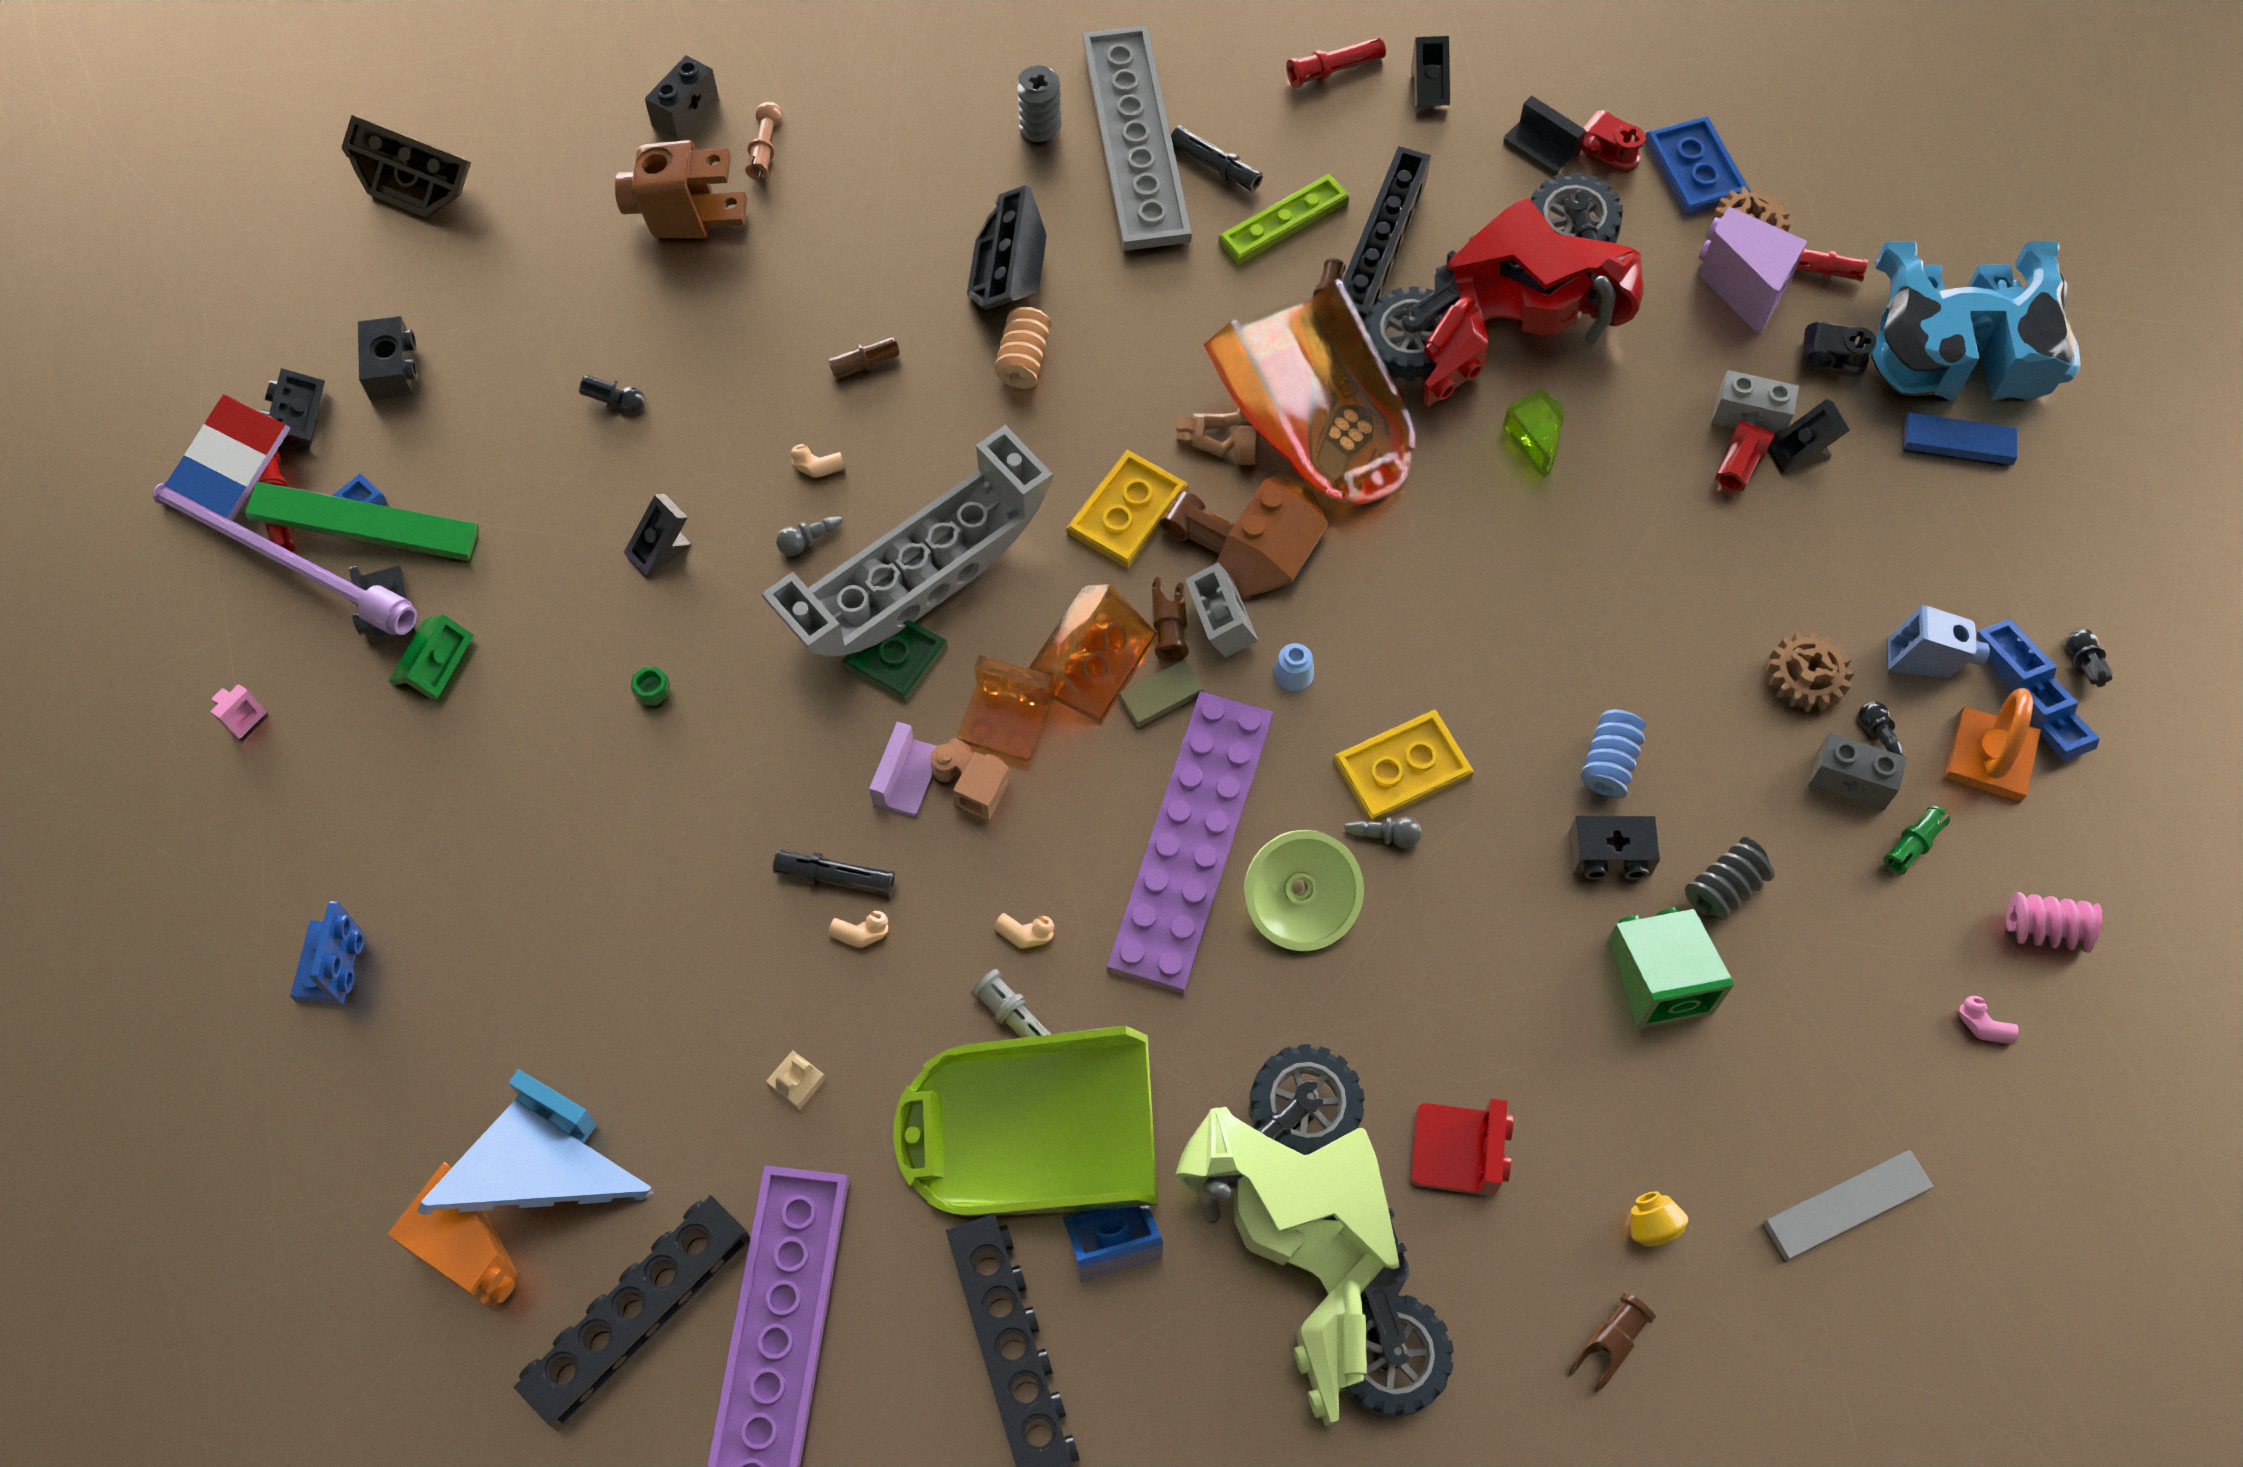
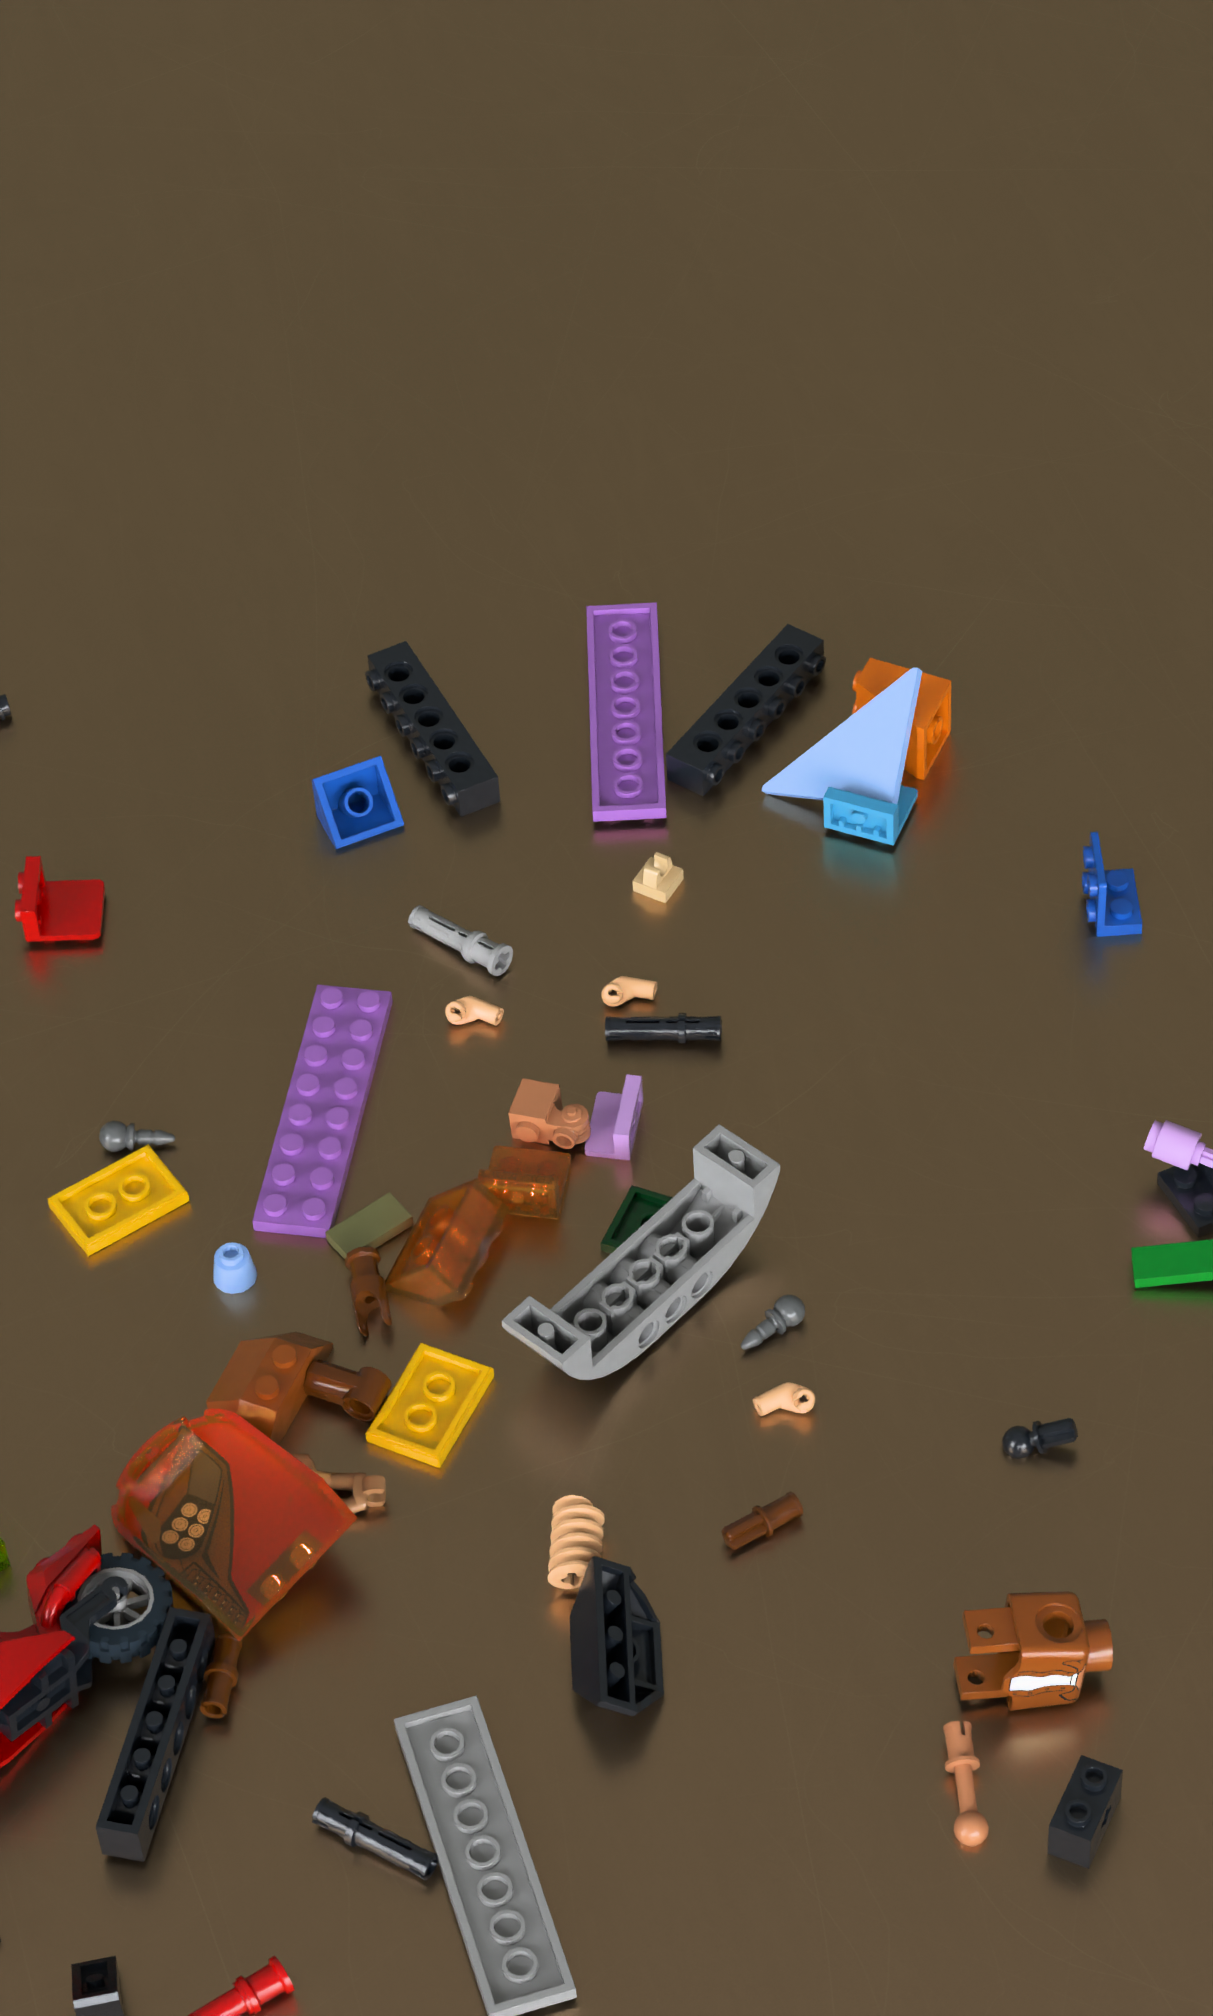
camera: 175 degrees right, 15 degrees down
green panel [388,614,474,699] -> none
black slope [624,494,691,576] -> none
green tile [631,667,670,705] -> none
lime windscreen [893,1026,1158,1216] -> none
dark grey piece [1017,65,1062,142] -> none
yellowish green piece [1175,1044,1454,1426] -> none
light grey brick [1185,562,1258,658] -> none
lime tile [1219,173,1350,265] -> none
yellowish green dish [1244,830,1364,951] -> none

